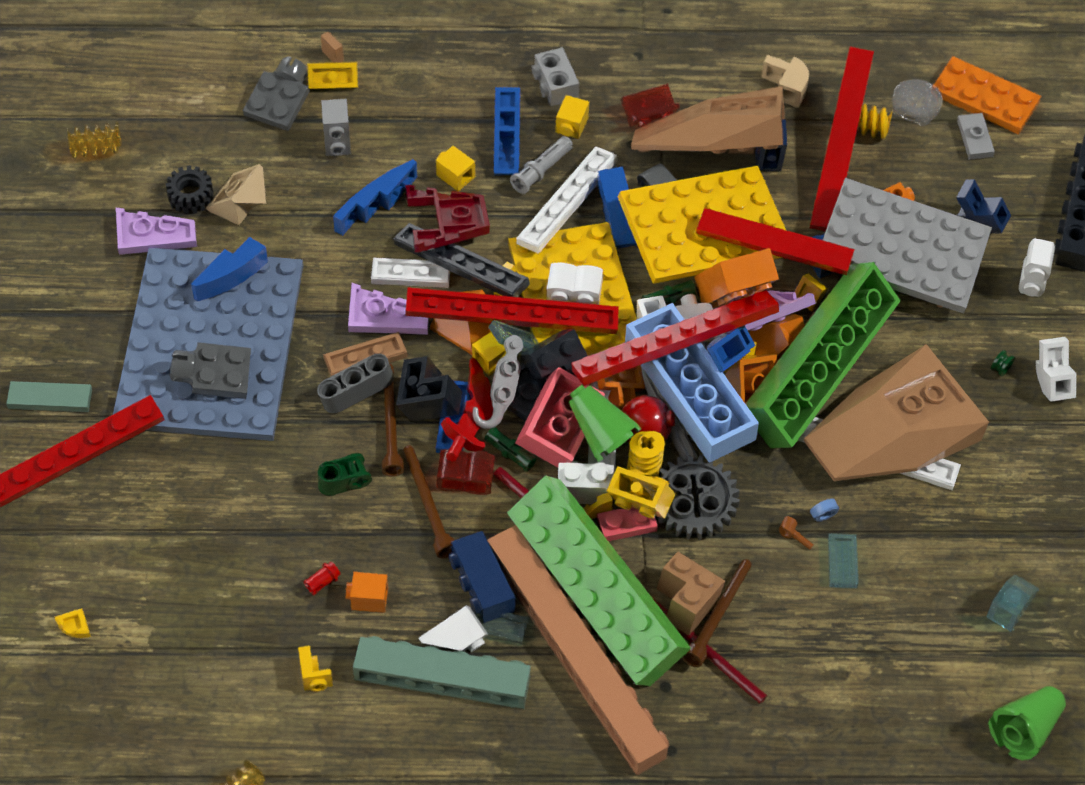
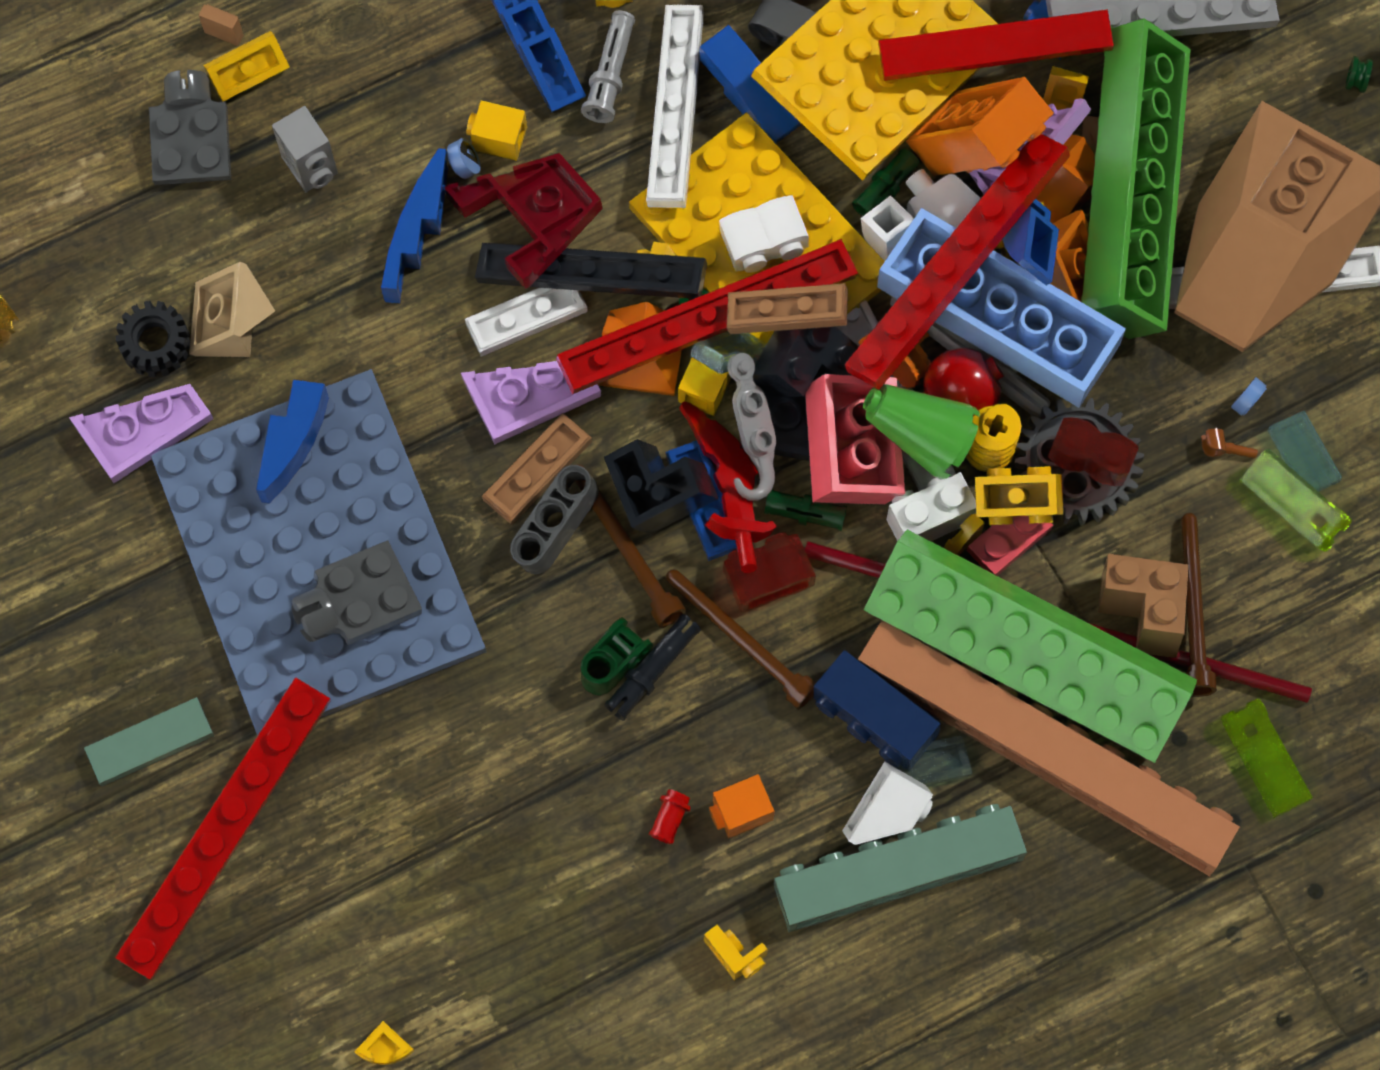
camera: 25 degrees left, 15 degrees up
none -> medium blue tile [447,138,480,179]
none -> black pin [604,614,701,721]
none -> medium nougat tile [727,283,848,334]
none -> clear red brick [1048,417,1139,486]
none -> clear neon green plate [1221,698,1313,818]
none -> clear neon green plate [1240,449,1352,552]

